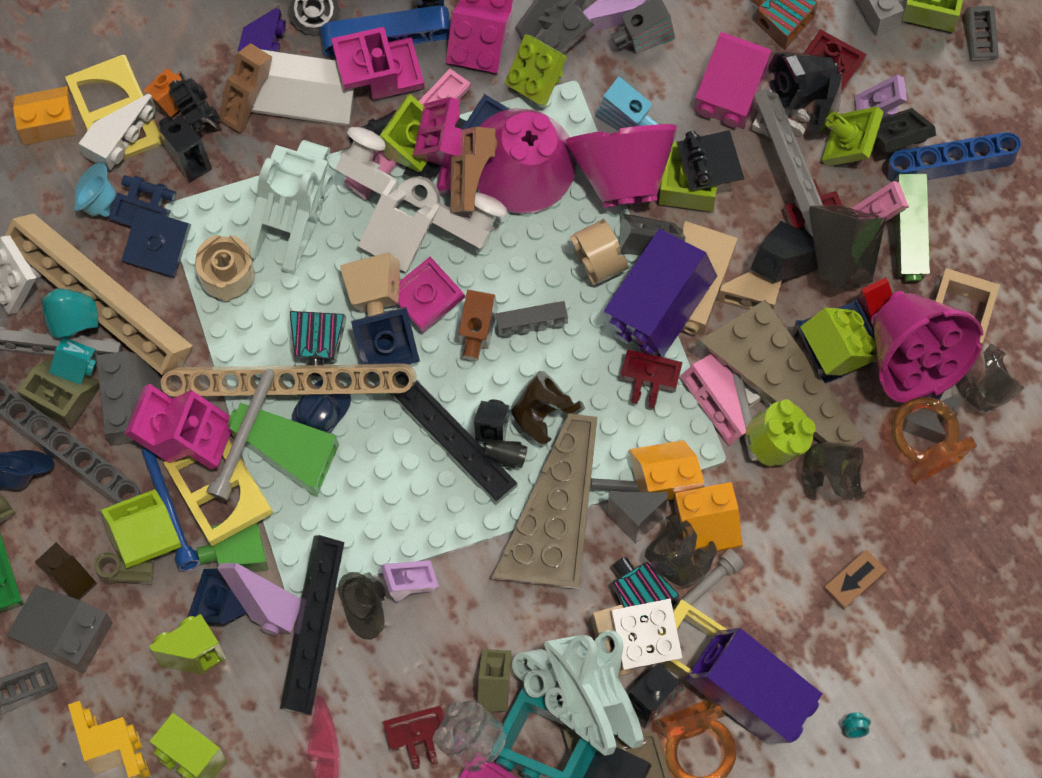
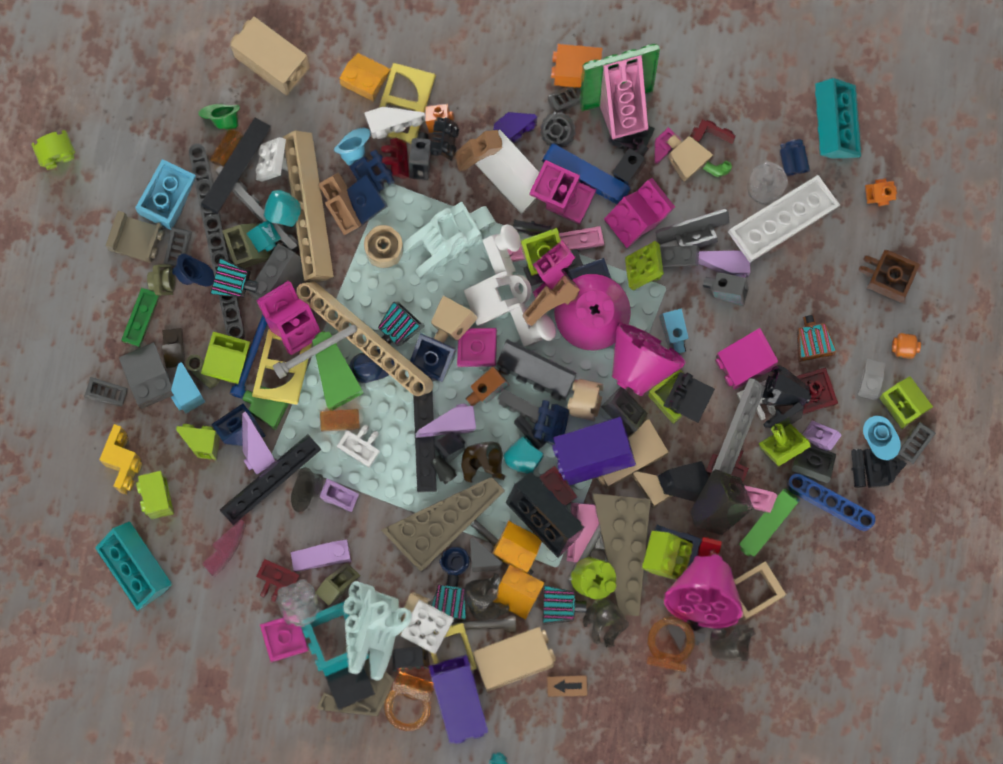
camera: 40 degrees right, 10 degrees up
none -> medium azure slope [171,362,205,413]
none -> torso [210,259,259,297]
none -> lavender slope [291,539,352,572]
none -> medium nougat slope [318,172,361,235]
none -> clear orange plate [320,409,360,432]
none -> white hinge [337,424,380,468]
none -> dark red hinge [381,138,409,179]
none -> lavender slope [416,404,476,438]
none -> dark blue hair [439,547,470,576]
none -> tan brick [473,627,556,692]
none -> slope [497,339,576,401]
none -> teal piece [503,437,544,475]
none -> black slope [505,472,585,558]
none -> black axle [514,416,547,450]
none -> dark blue plate [534,400,570,445]
none -> torso [543,586,587,625]
none -> black axle [851,449,866,488]
none -> medium azure piece [863,416,901,460]
none -> black slope [863,449,907,488]

